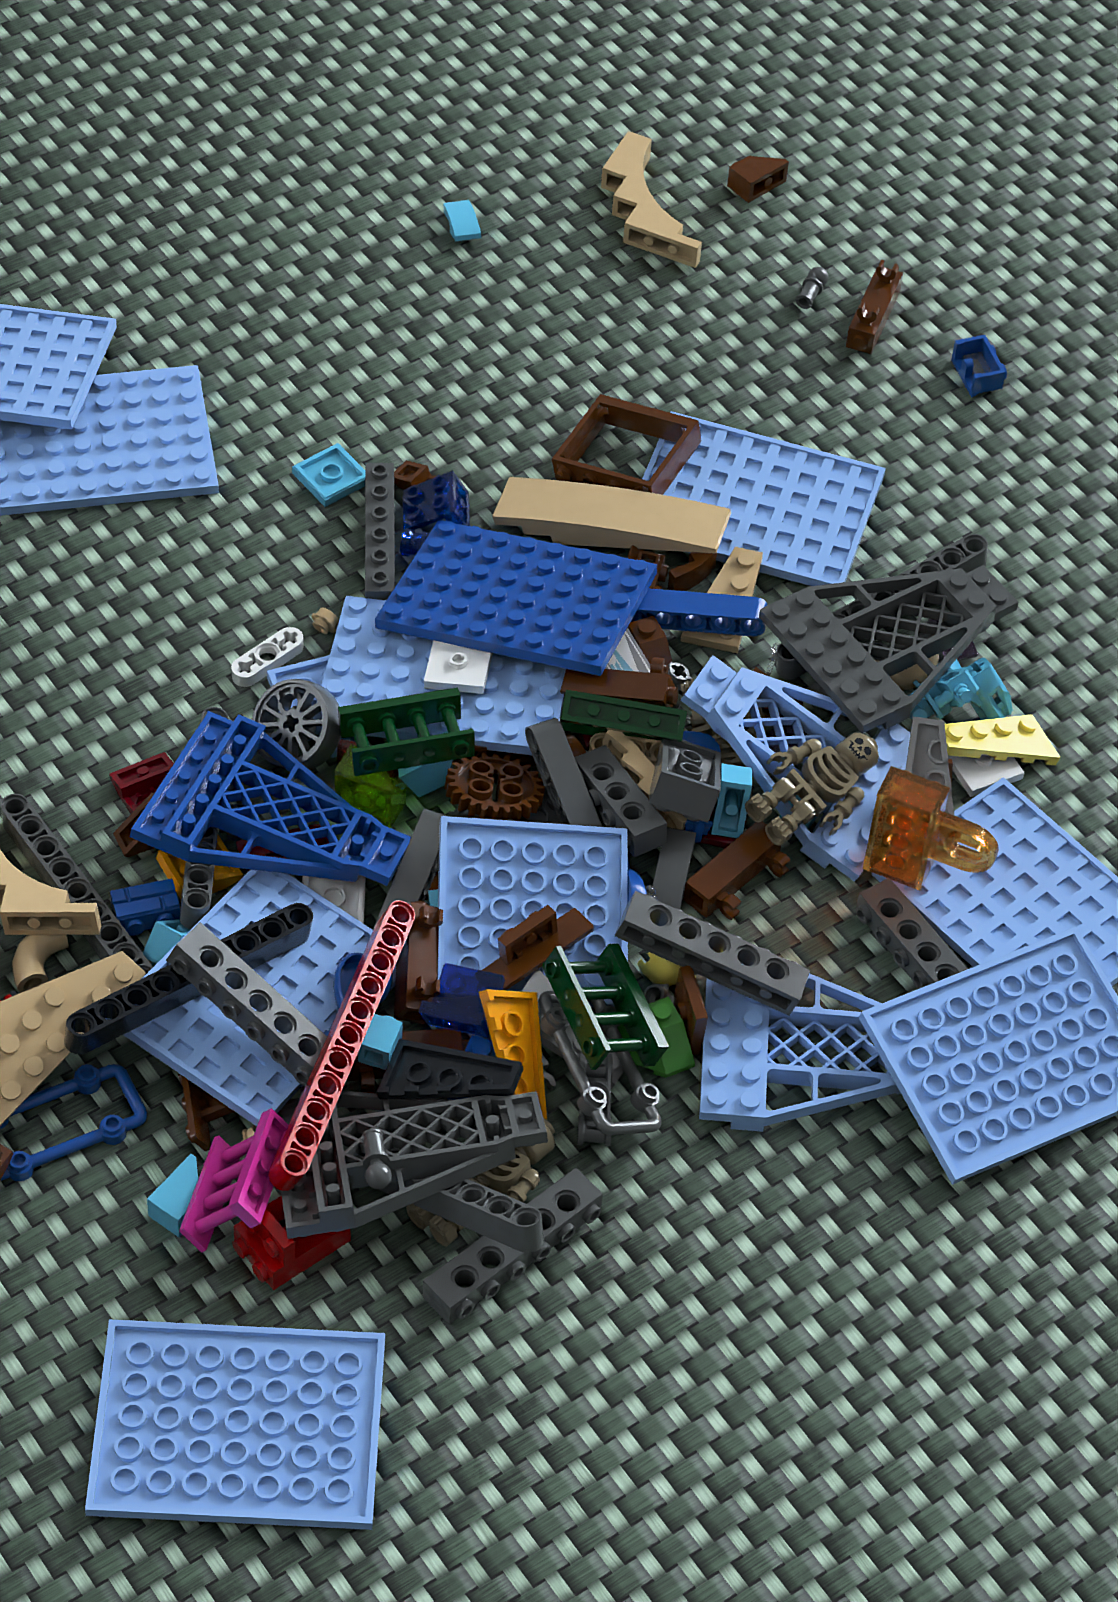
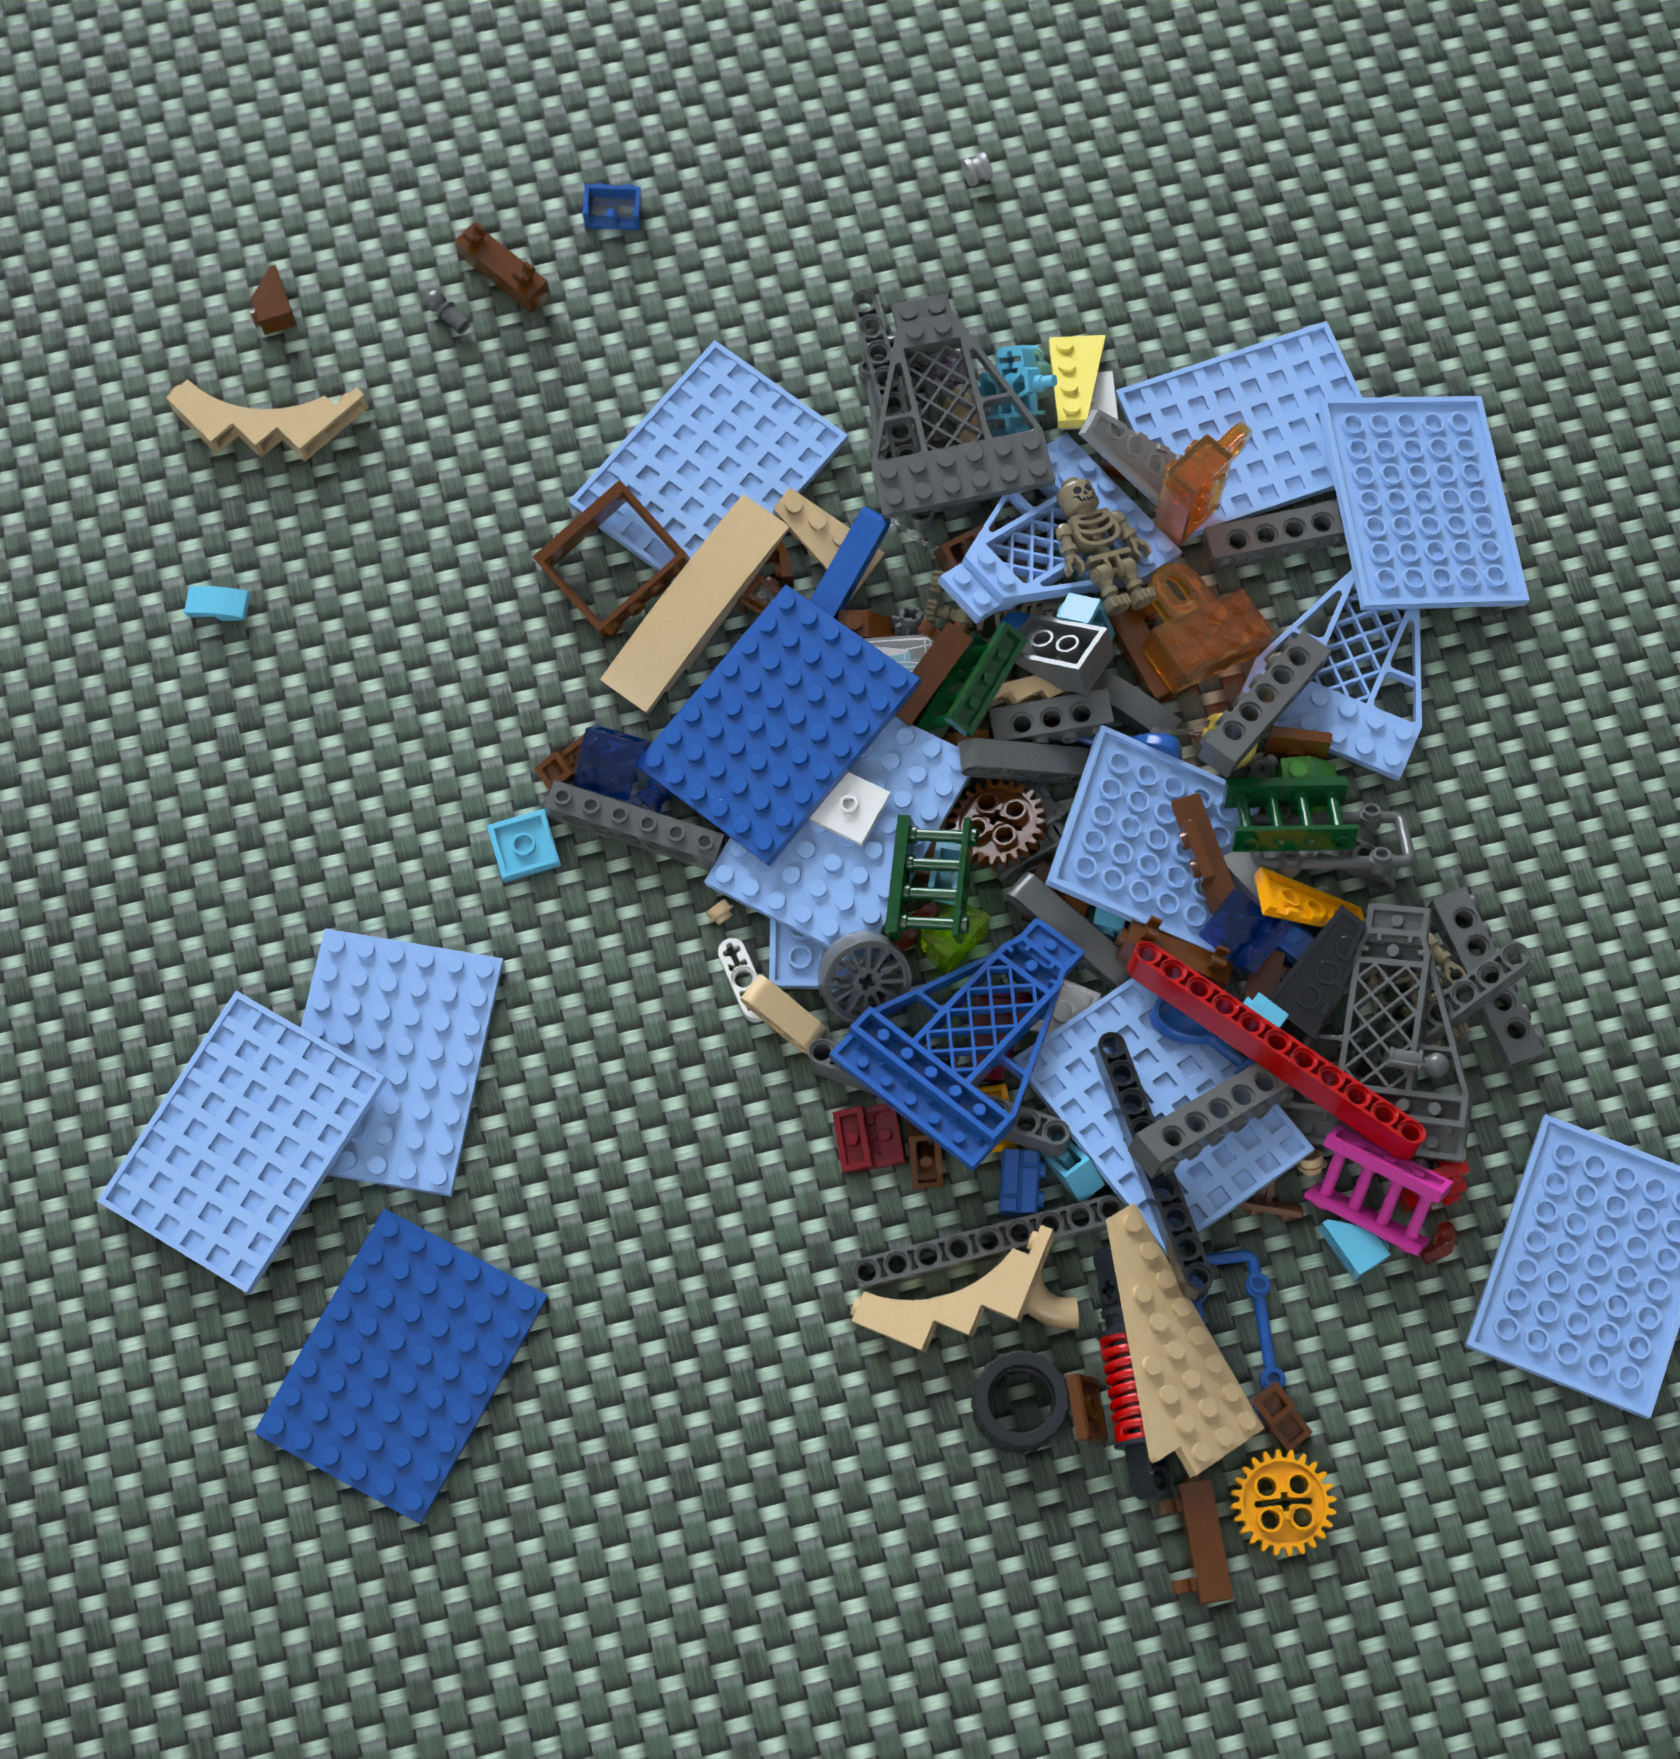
camera: 65 degrees left, 20 degrees up
none -> tan beam [740,975,827,1055]
none -> clear orange brick [1141,563,1276,694]
none -> clear red arm [1420,1221,1457,1265]

